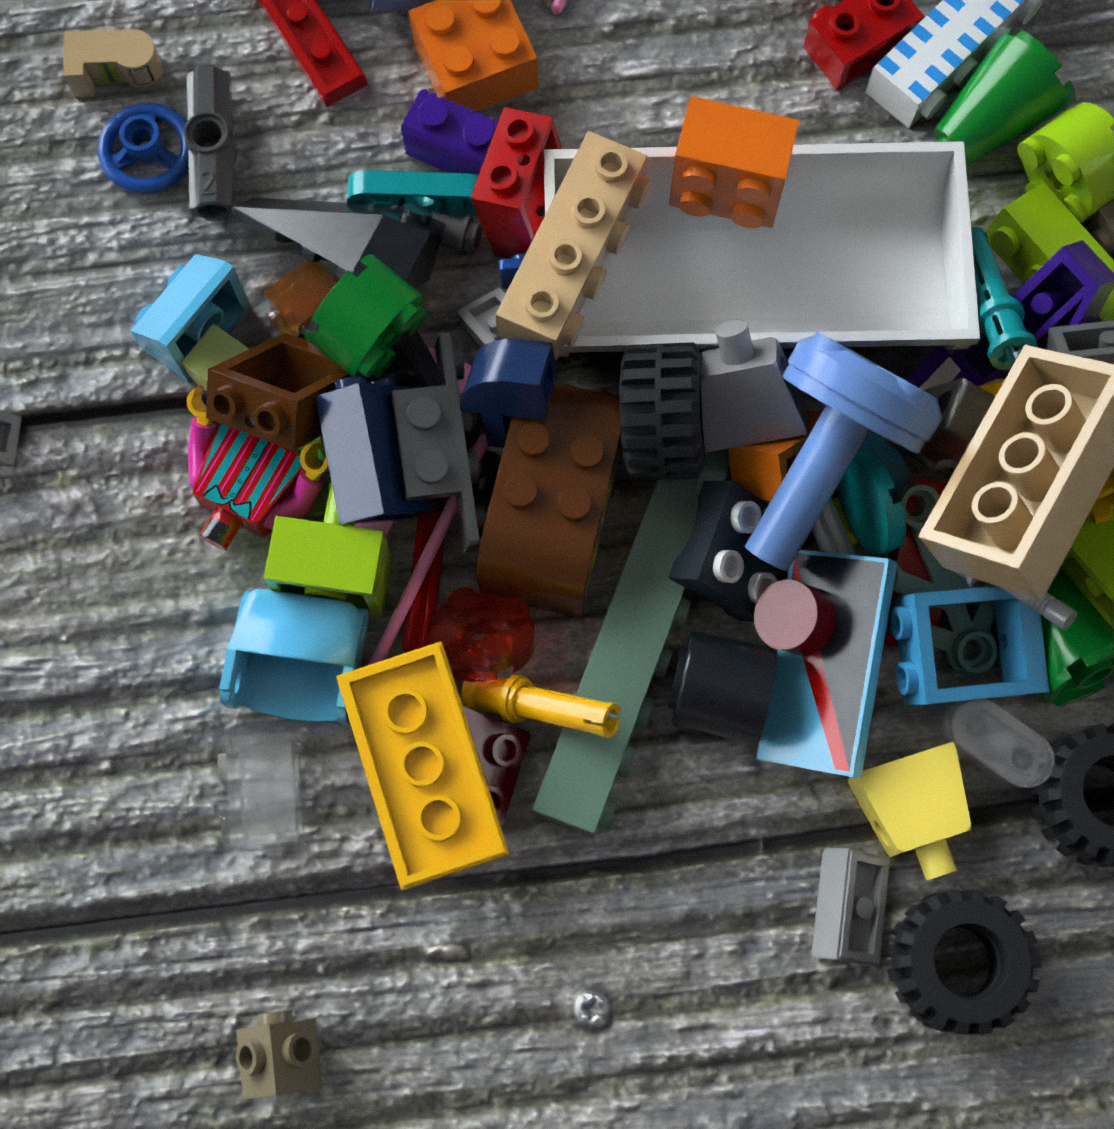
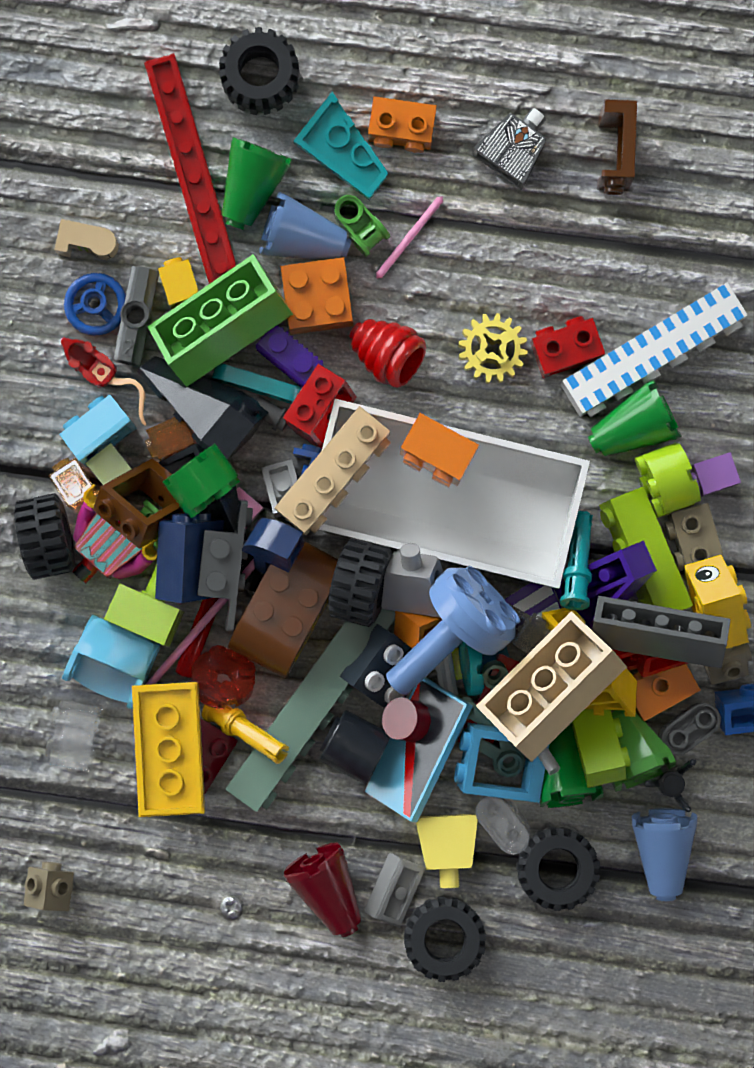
camera: 15 degrees right, 10 degrees up
none -> black tyre [14,493,75,580]
none -> clear orange brick [48,458,99,510]
none -> red animal [61,337,146,426]
none -> bright green brick [147,254,293,387]
none -> yellow brick [158,257,199,309]
none -> dark red cone [284,843,361,937]
none -> red piece [349,319,427,388]
none -> light yellow gear [458,313,528,384]

